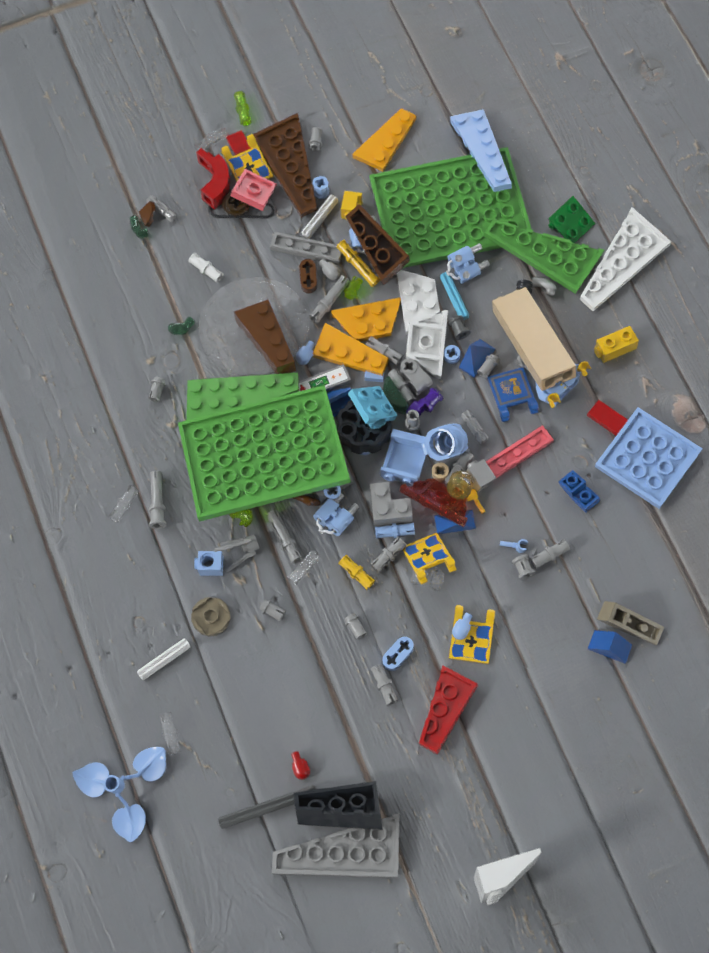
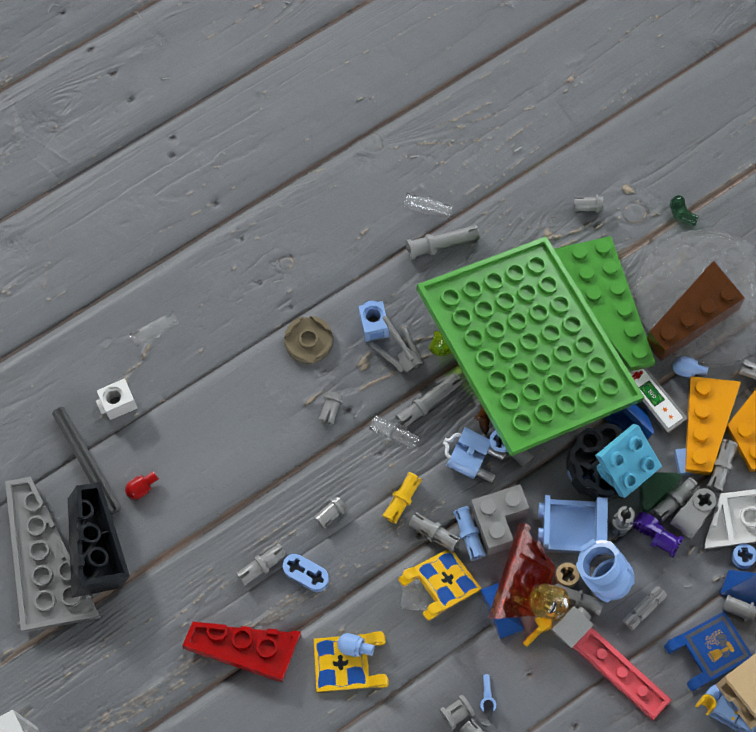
camera: 75 degrees right, 0 degrees up
light blue plant [72,747,166,842] -> none
white axle [137,638,191,680] -> none
none -> white brick [96,378,138,420]

